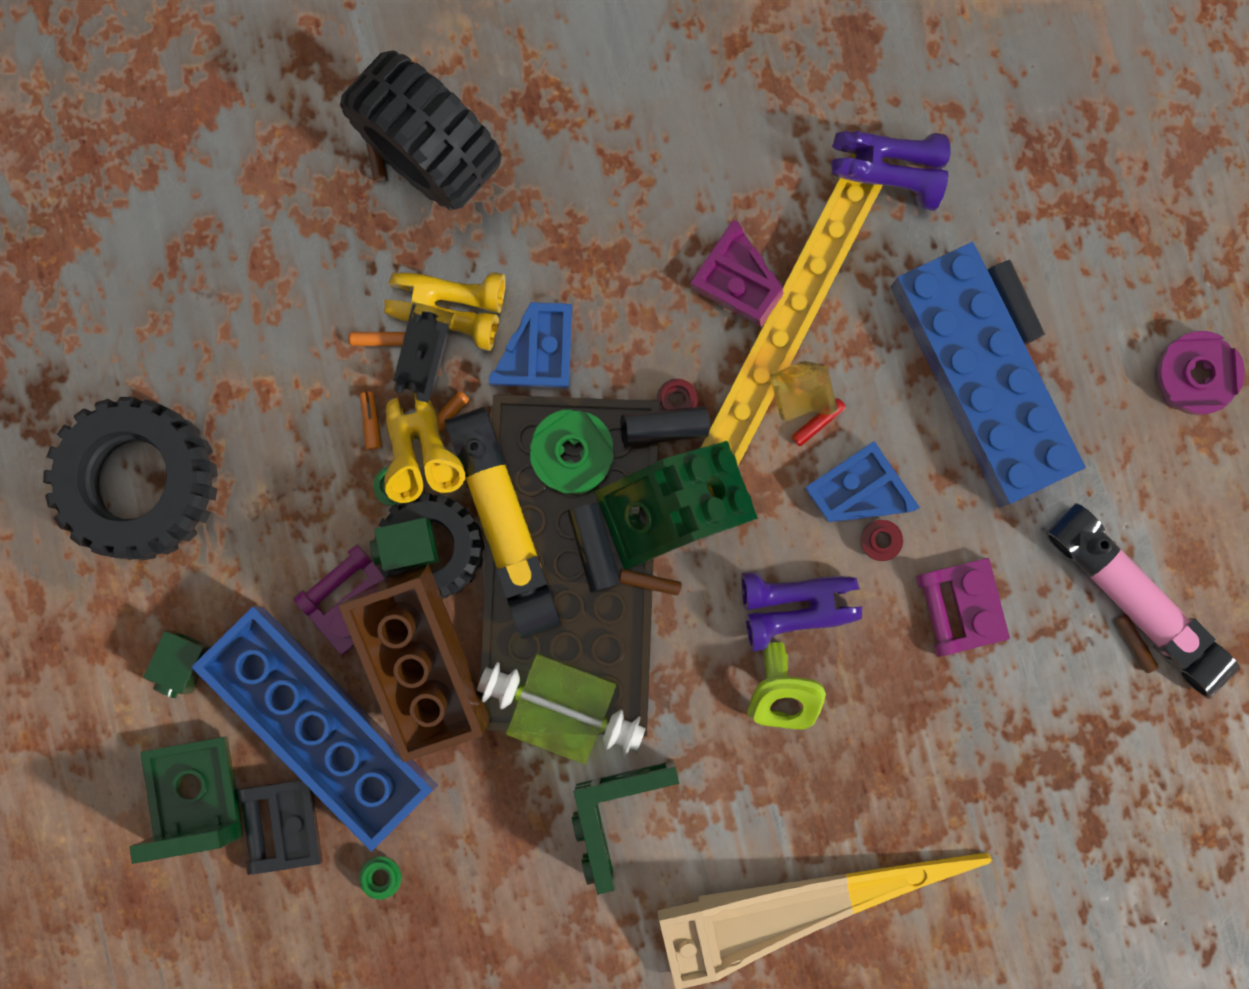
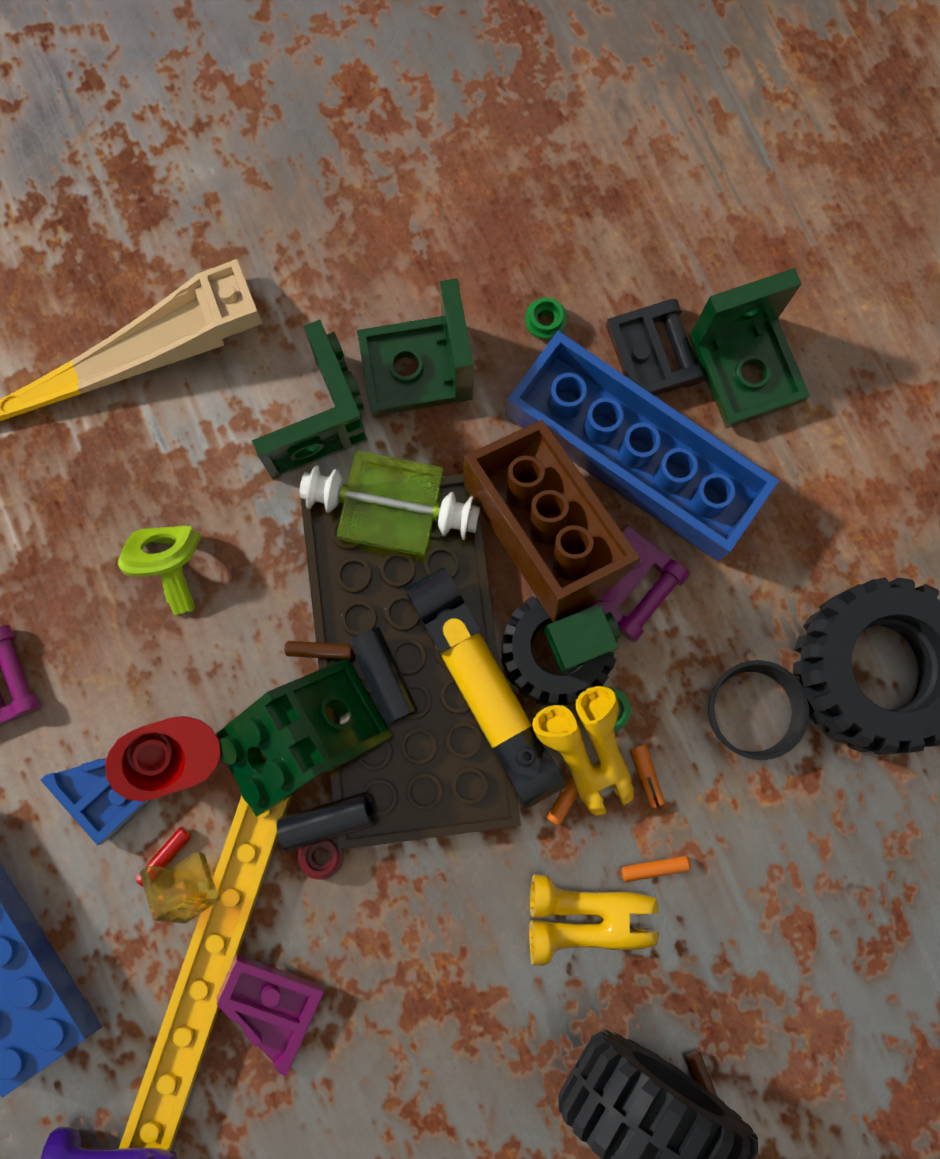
camera: 165 degrees right, 5 degrees down
dark green brick [143,630,212,698] -> none
black hinge [393,302,454,403] -> none
blue wing [489,302,572,388] -> none
green plate [530,410,614,494] -> none
dark purple piece [741,572,863,652] -> none
dark red plate [861,520,903,561] -> none
none -> red piece [105,716,221,802]
none -> dark green bracket [357,278,474,417]
none -> black tyre [708,660,809,760]

